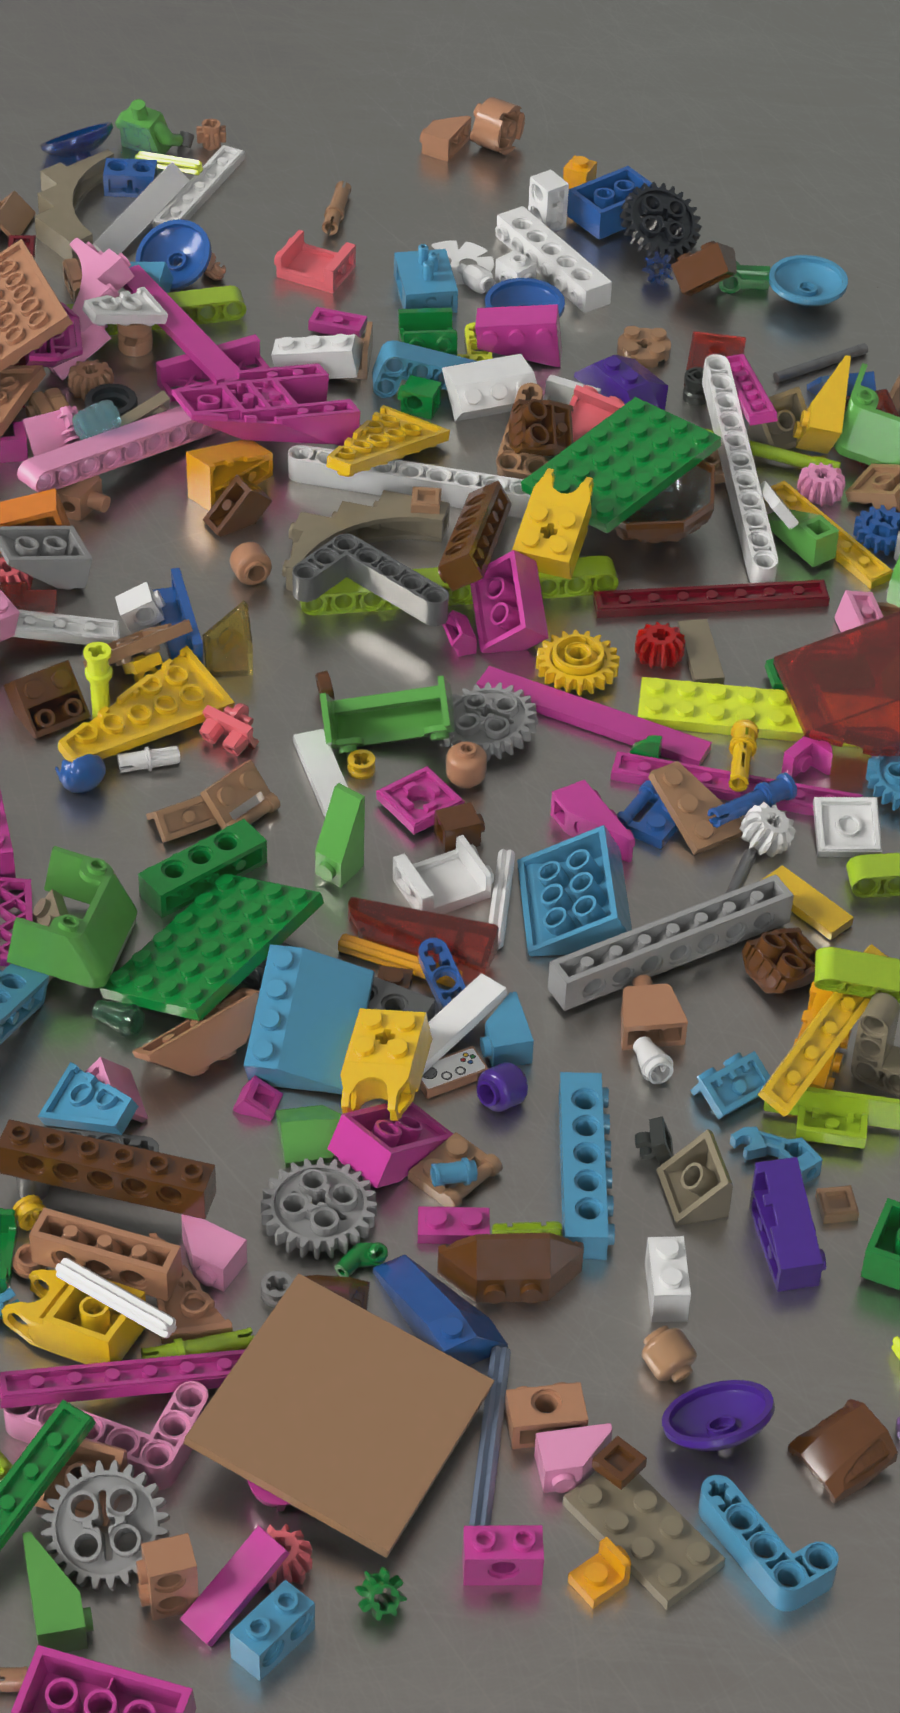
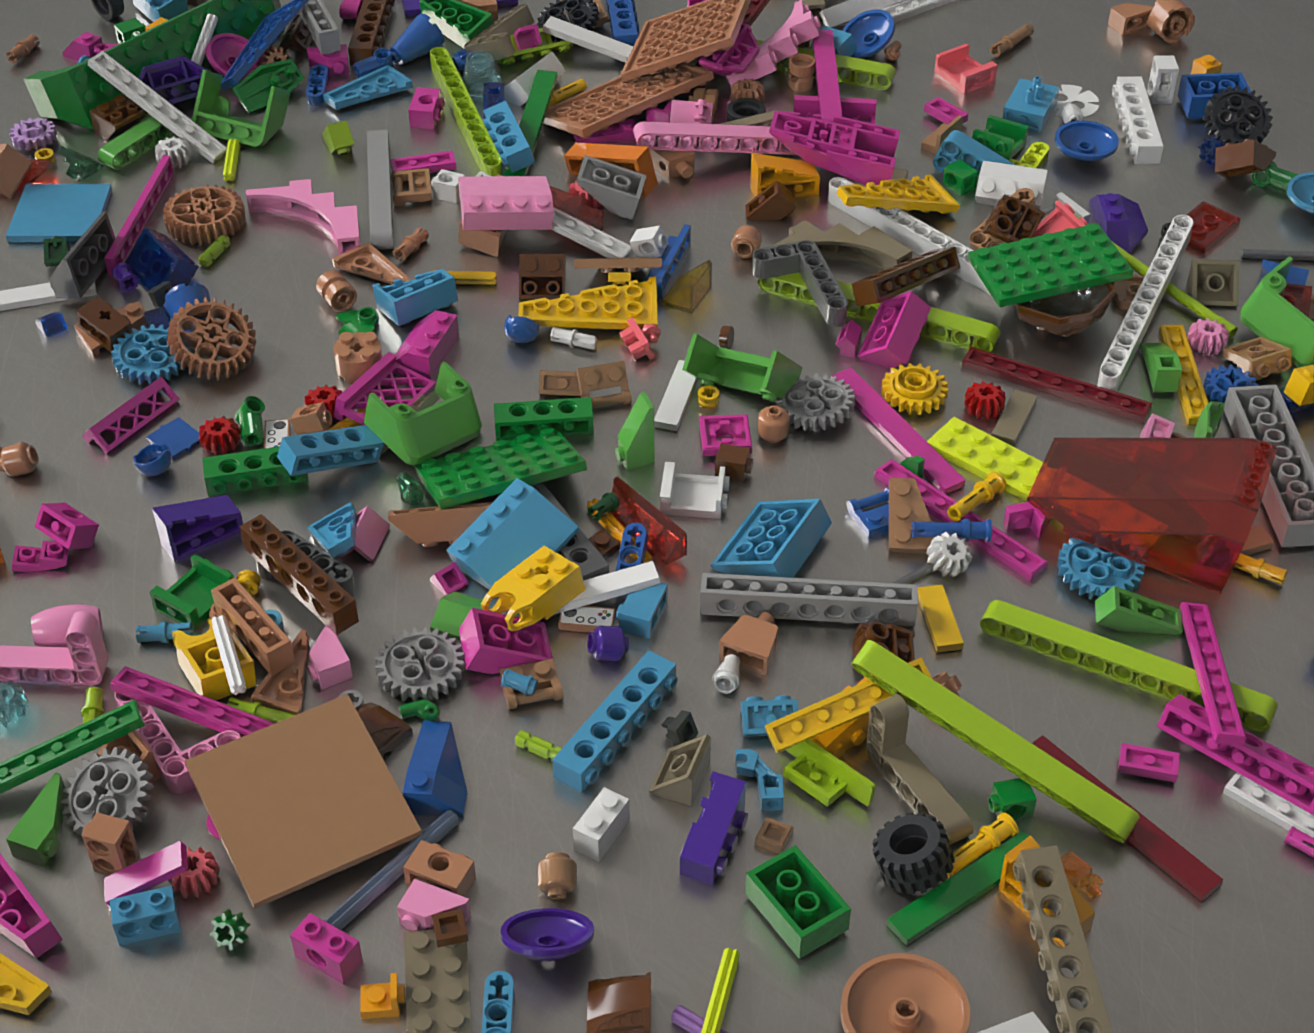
camera: 35 degrees right, 0 degrees up
clear light blue gear [72,400,122,440] -> none
white wing [82,287,168,326] -> none
neon yellow pin [83,642,113,720] -> none
white slope [271,334,364,379] -> none
medium nougat tile [411,487,442,514] -> none
dark pink plate [417,1206,490,1244] -> none
reddish brown wedge [437,1233,584,1304] -> none
dark pink wedge [475,304,562,368] -> none
white axle [486,849,515,950] -> none
white brick [495,250,537,283] -> none
yellow brick [512,468,594,580] -> none
dark pink slope [550,780,635,863] -> none
medium nougat plate [617,326,671,368] -> none
dark pink tile [726,354,778,426] -> none
white tile [760,481,799,529] -> none
yellow slope [793,355,851,454] -> none
white tile [813,797,882,857] -> none
none -> dark green pin [588,492,620,521]

